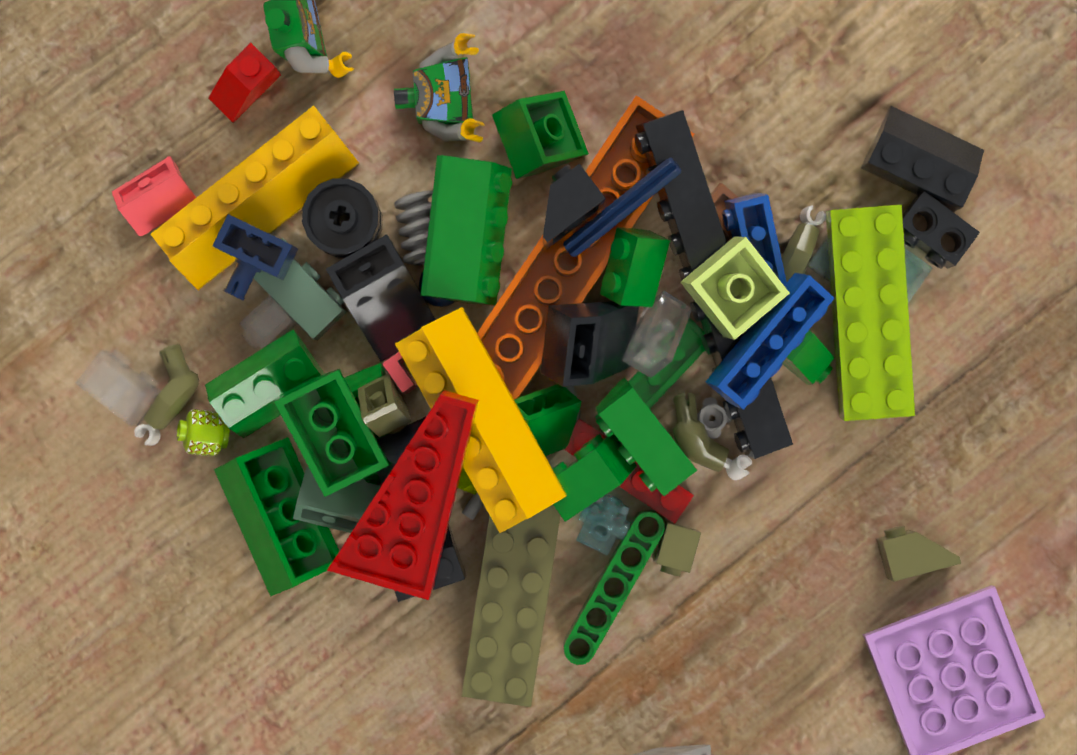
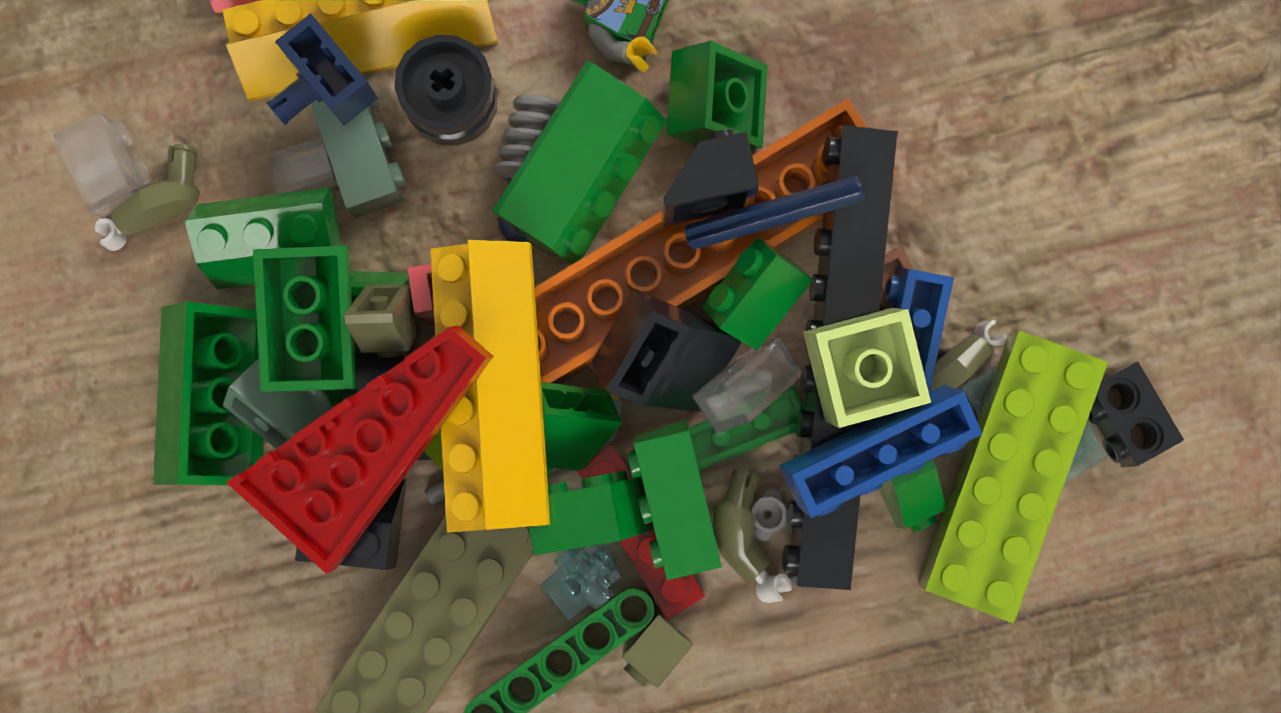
camera: 20 degrees right, 5 degrees down
lime head [177,409,230,456] -> none
black slope [326,235,436,362] -> none
black slope [861,106,984,212] -> none

